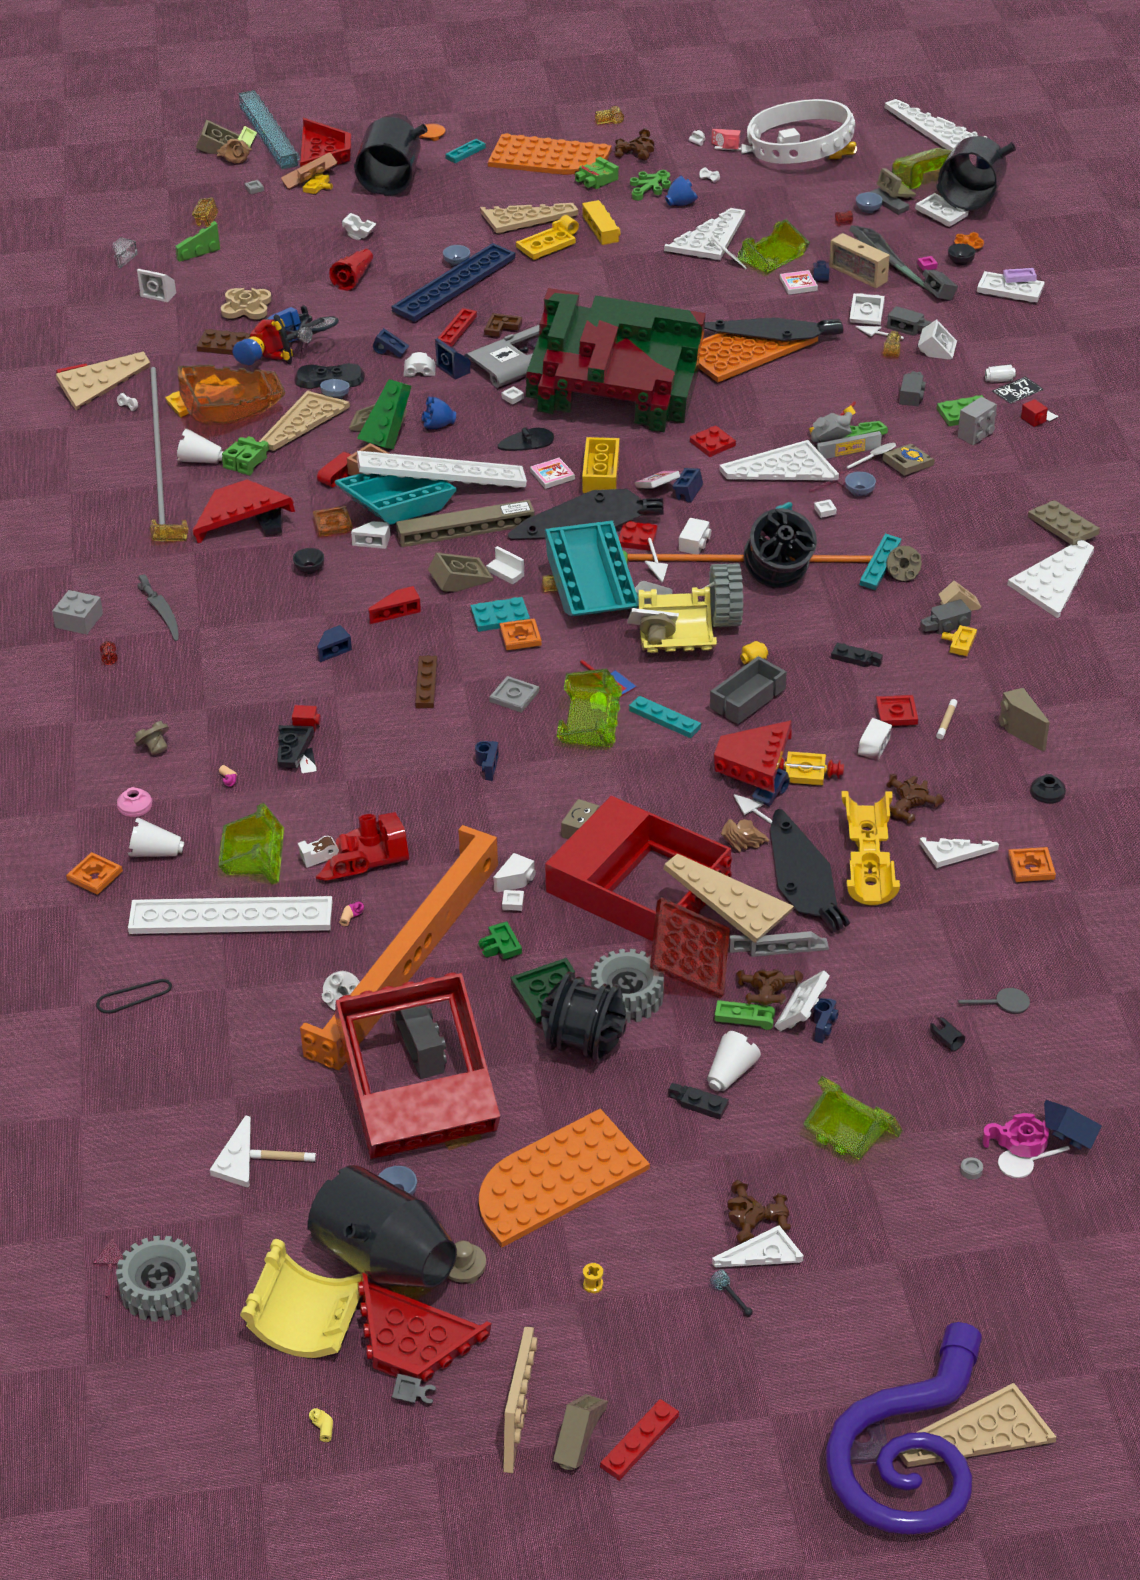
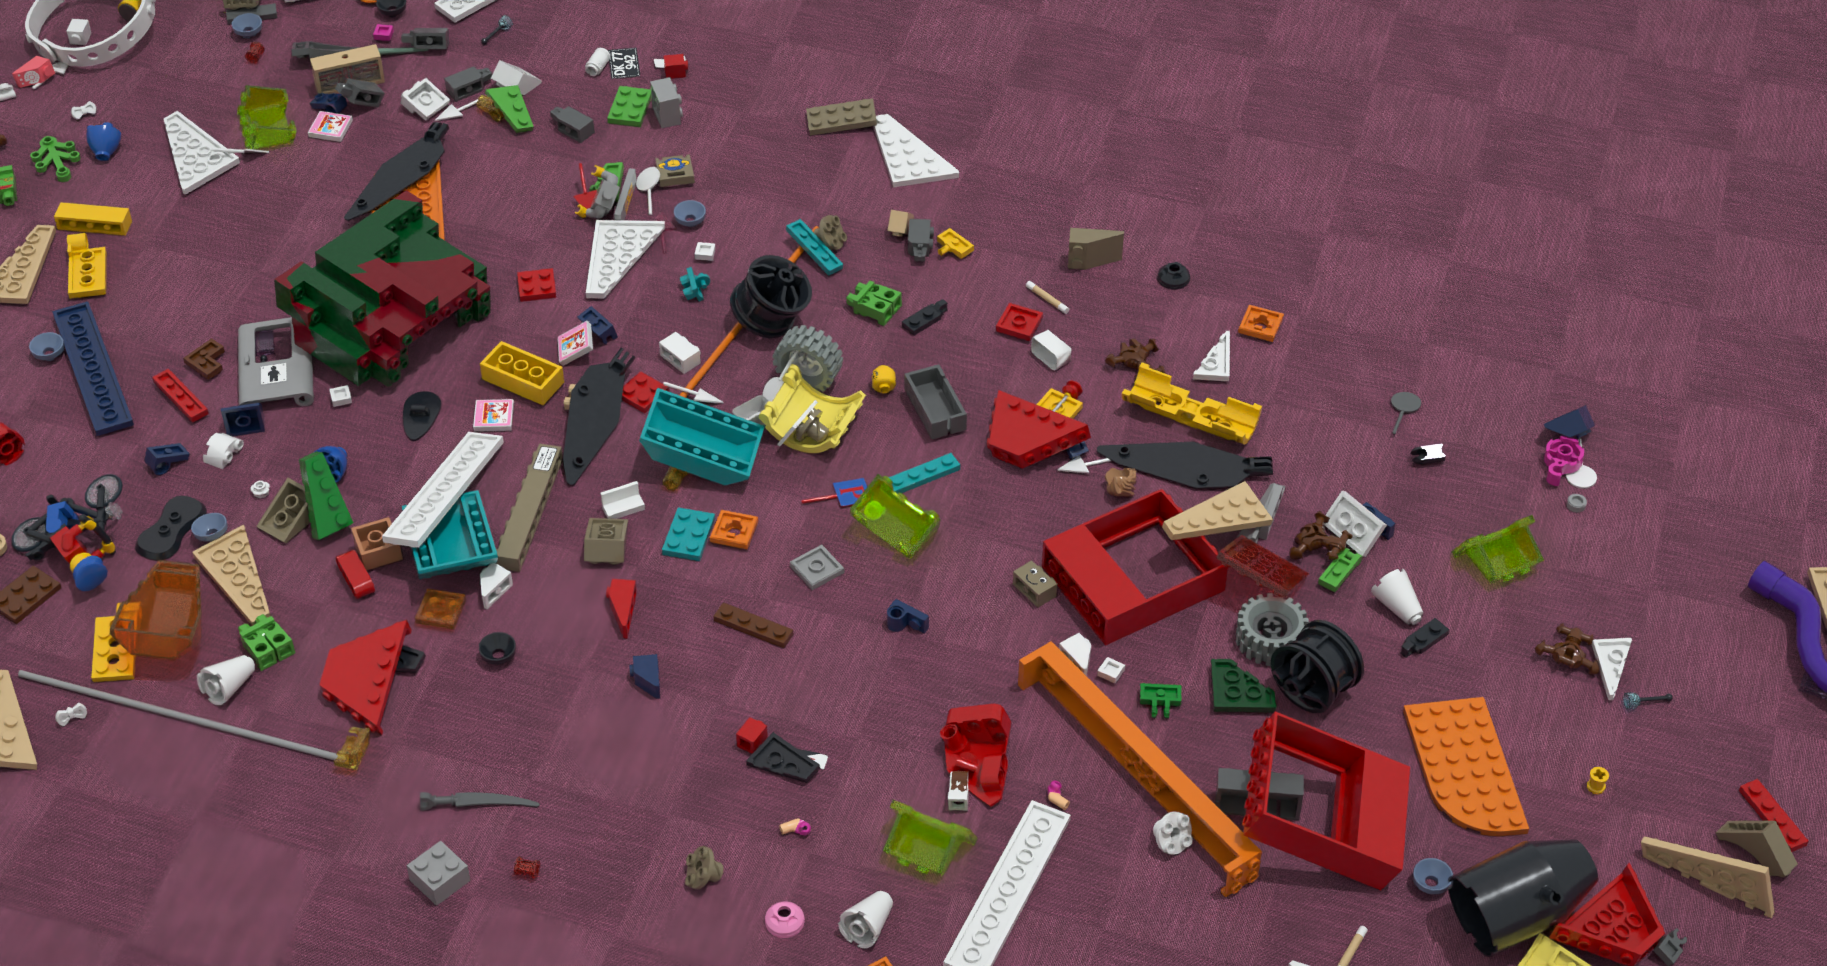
camera: 65 degrees left, 5 degrees up
none -> dark grey hinge [335,78,385,107]
none -> hinge [481,15,513,45]
none -> bright green wing [485,85,534,133]
none -> bright green hips [846,281,902,326]

